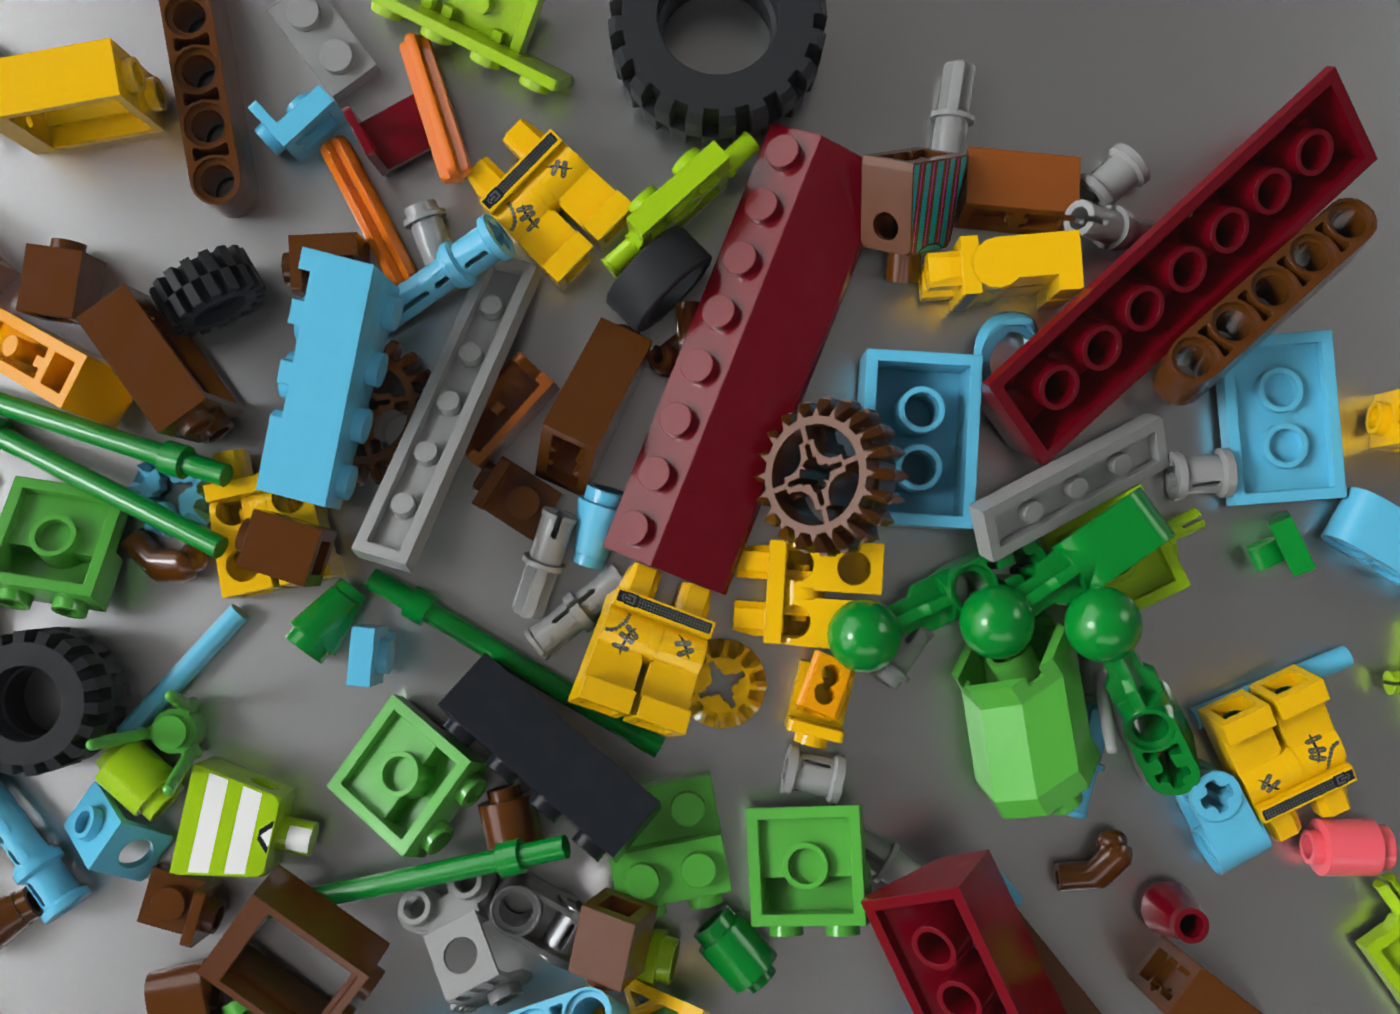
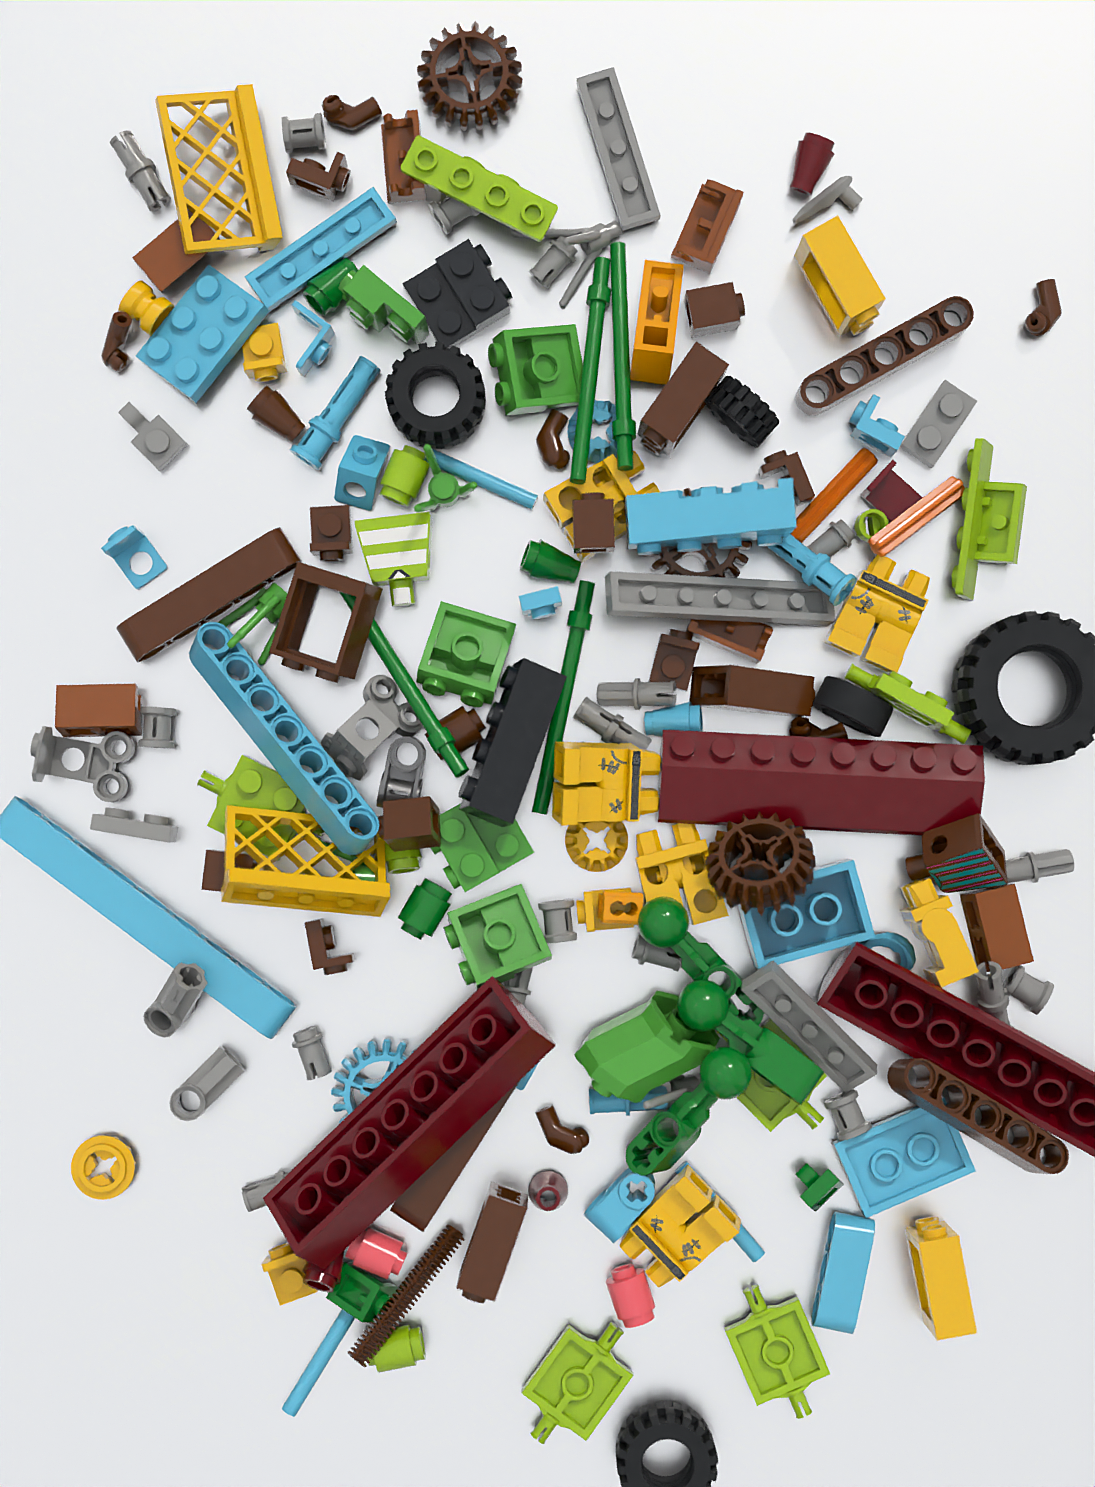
camera: 75 degrees right, 0 degrees up
none -> lime hinge [854,509,889,542]

